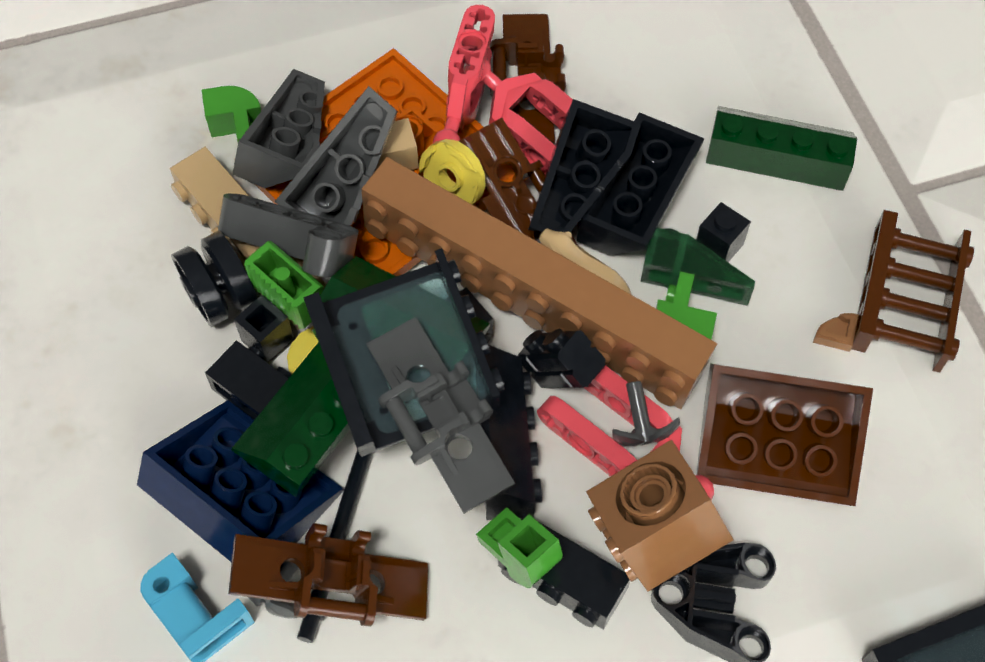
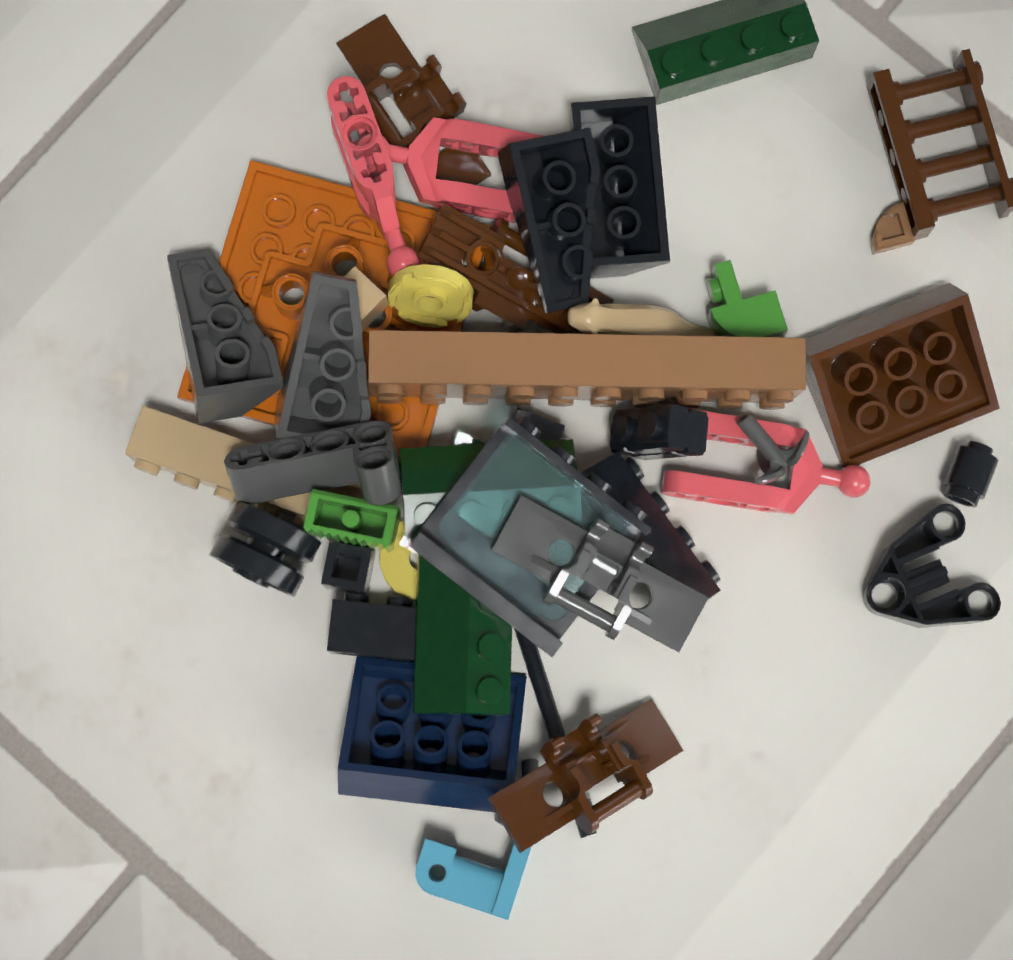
camera: 30 degrees left, 20 degrees up
bright green brick [201,86,261,142] -> none
bright green brick [476,507,563,588] -> none
black brick [498,513,630,630] -> none
medium nougat brick [586,440,733,592] -> none
clear green slope [640,228,755,306] -> none
black brick [694,202,751,268] -> none
none -> black brick [944,441,999,508]

